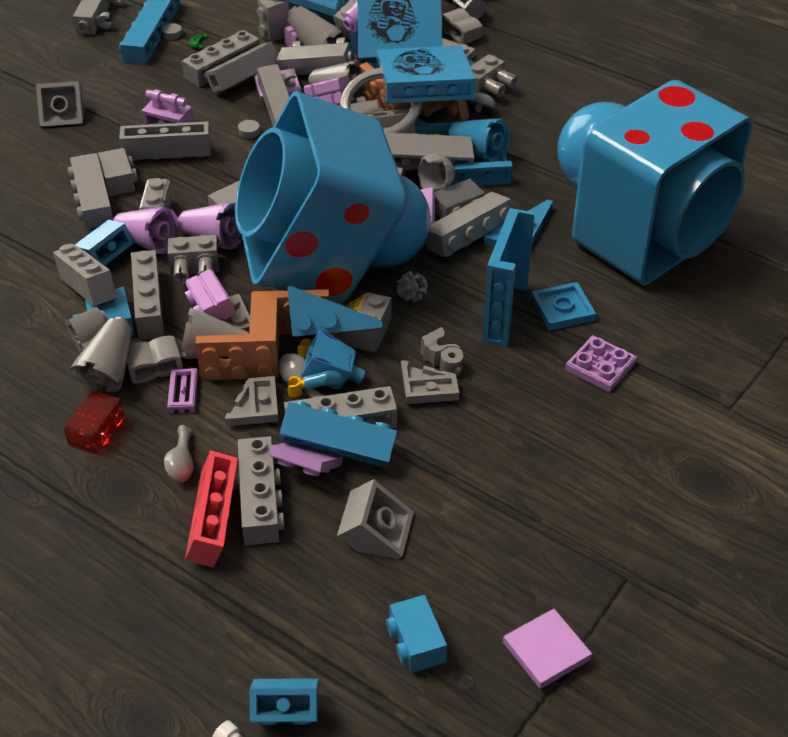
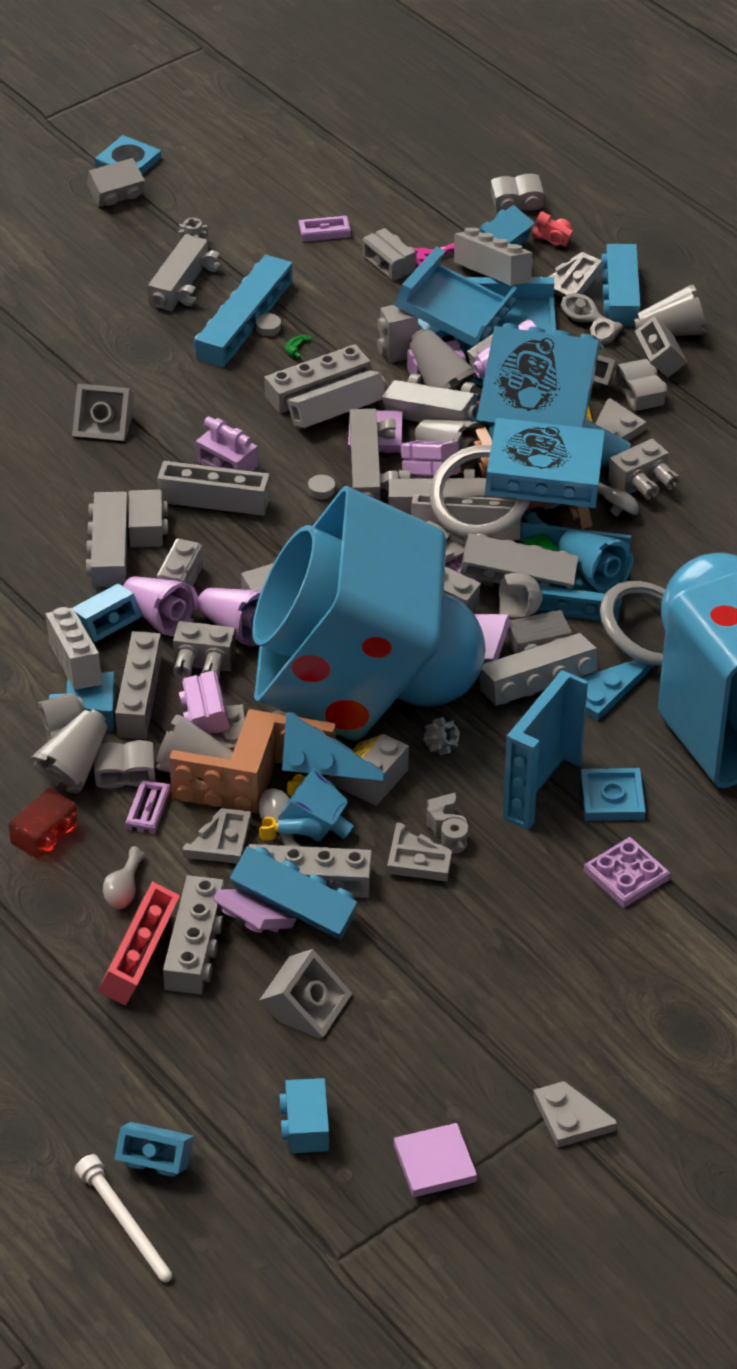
camera: 15 degrees right, 0 degrees up
none -> light grey wing [533,1081,617,1148]
none -> light grey wedge [600,581,665,667]

